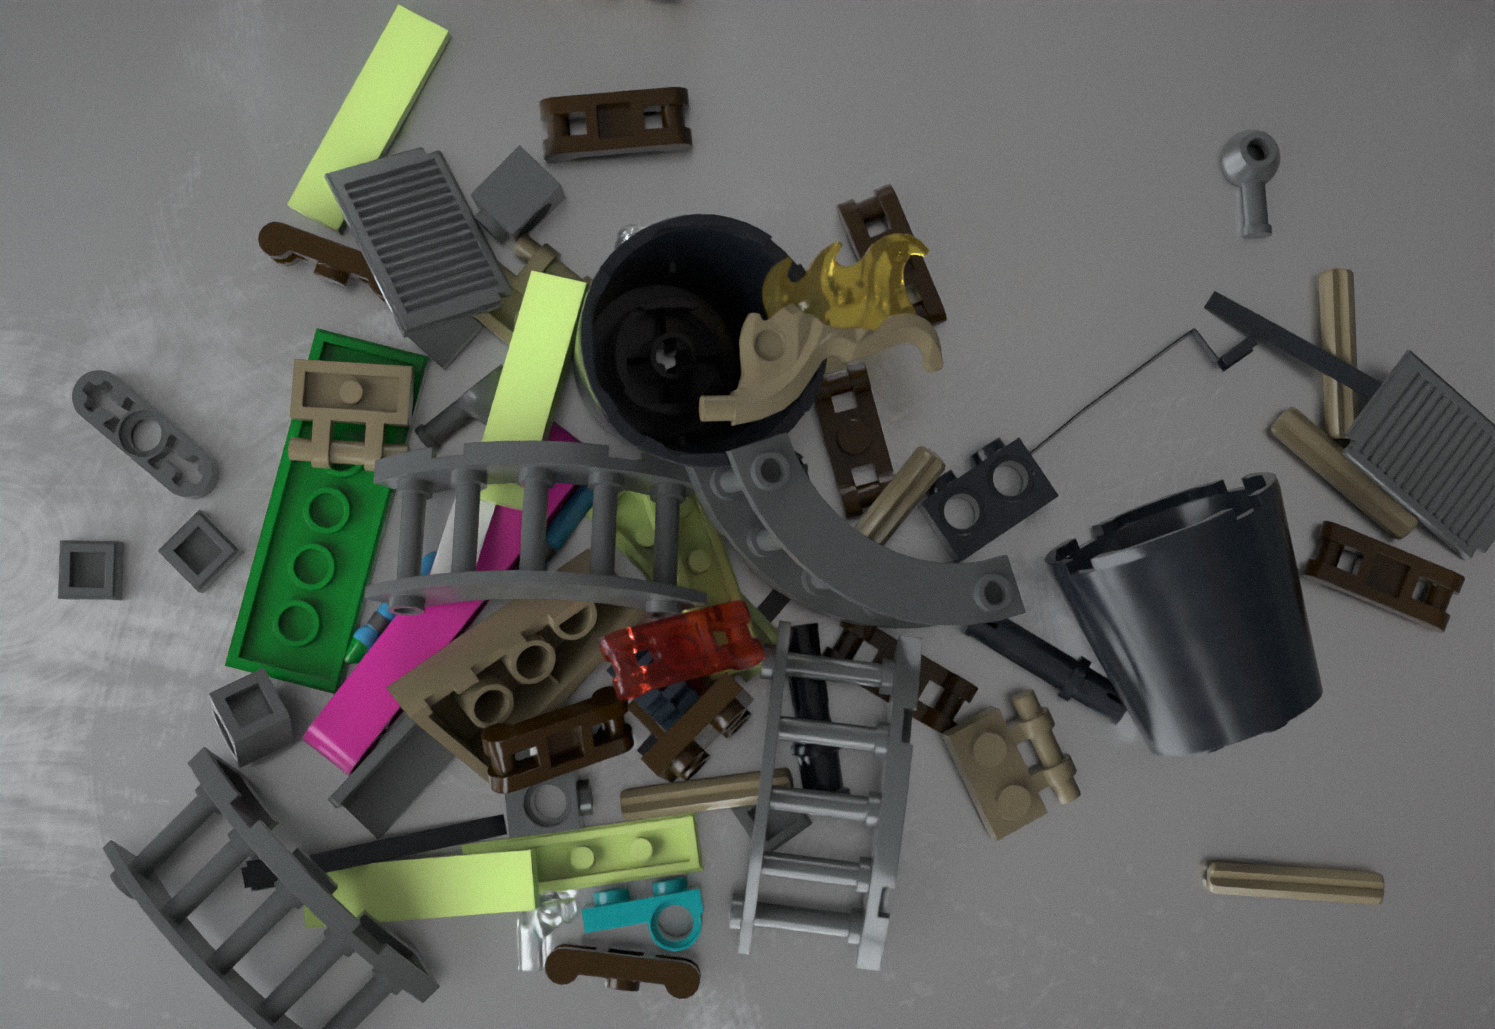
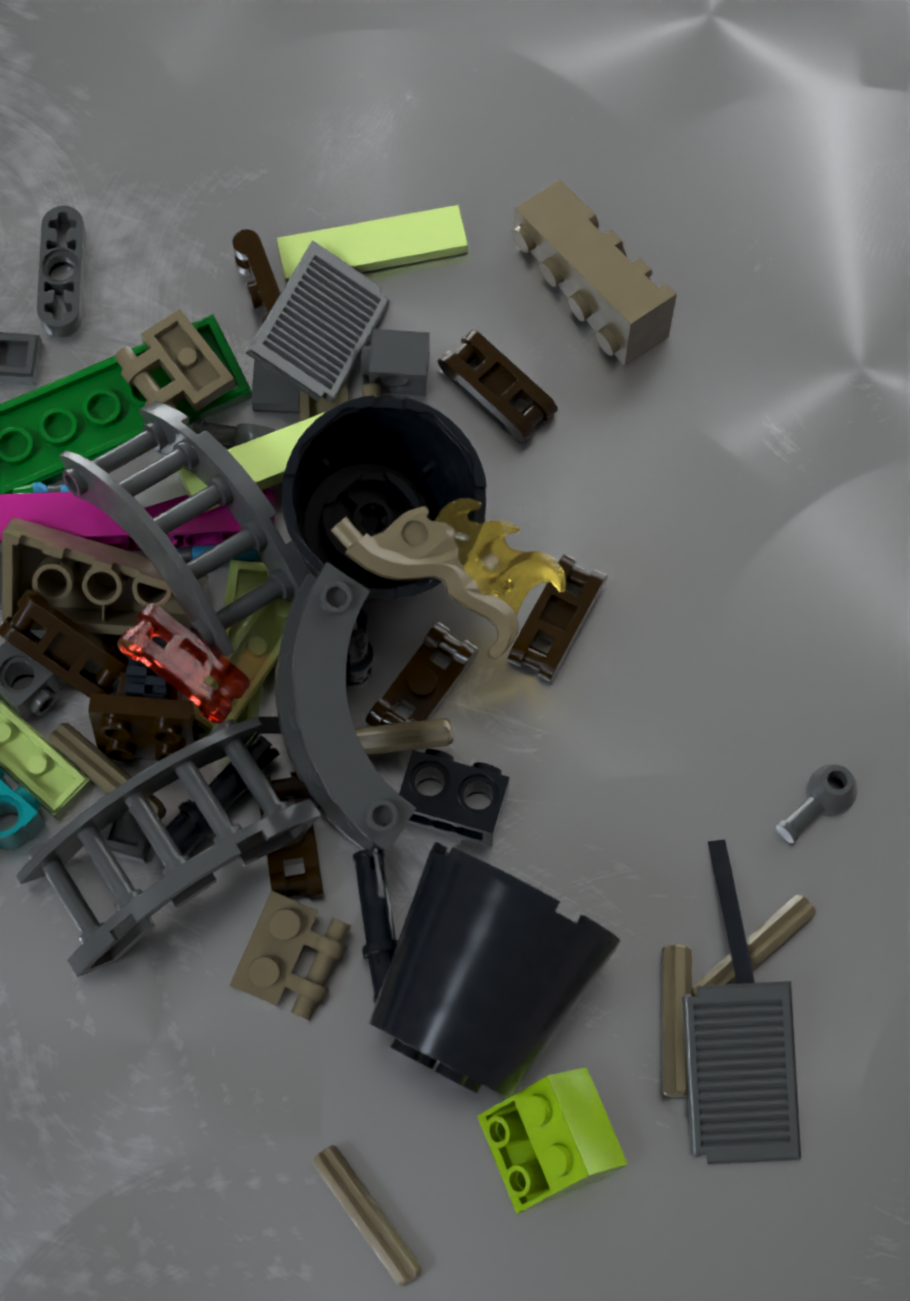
camera: 50 degrees right, 15 degrees down
black piece [1030,328,1258,455] -> none
dark brown plate [1302,521,1465,633] -> none
none -> lime slope [477,1067,628,1214]

